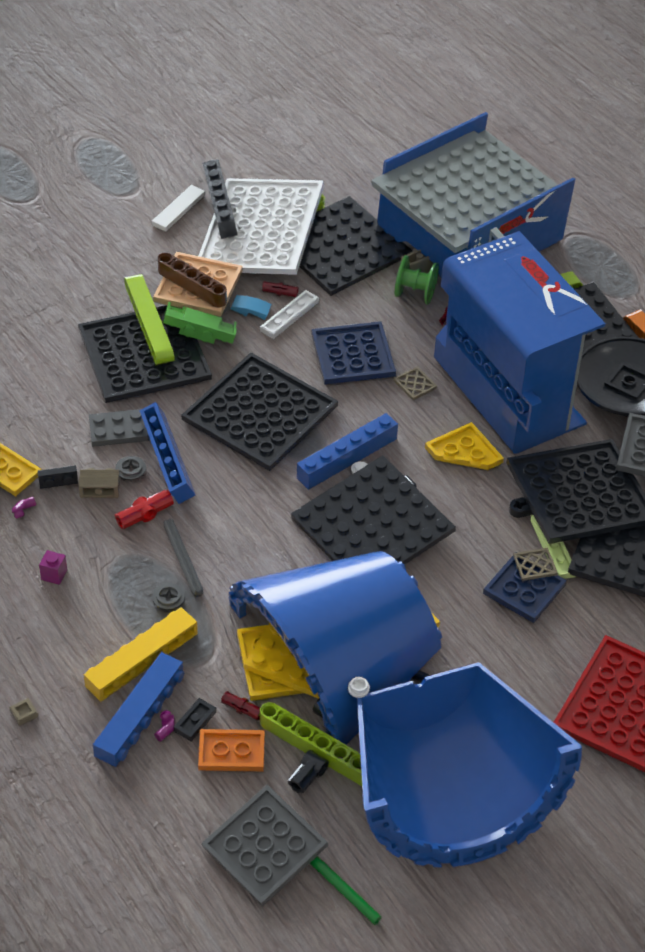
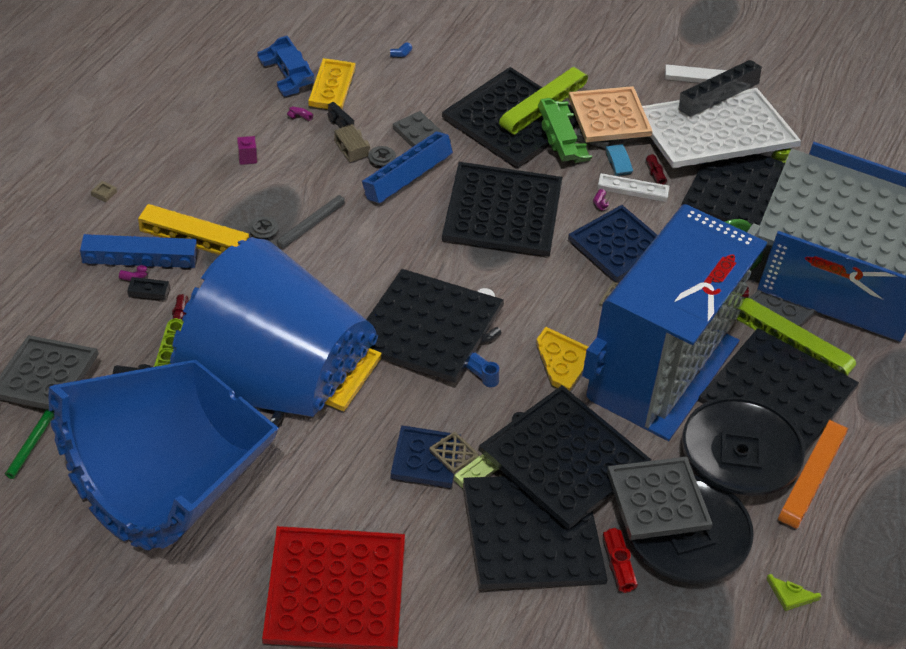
camera: 60 degrees right, 0 degrees up
red piece [115,490,174,529] -> none
reddish brown beam [157,253,227,308] -> none
orange plate [198,729,265,772] -> none
blue brick [297,413,398,490] -> none
white plate [348,677,370,698] -> none
none -> blue piece [466,353,500,388]
none -> magenta arm [593,189,609,211]

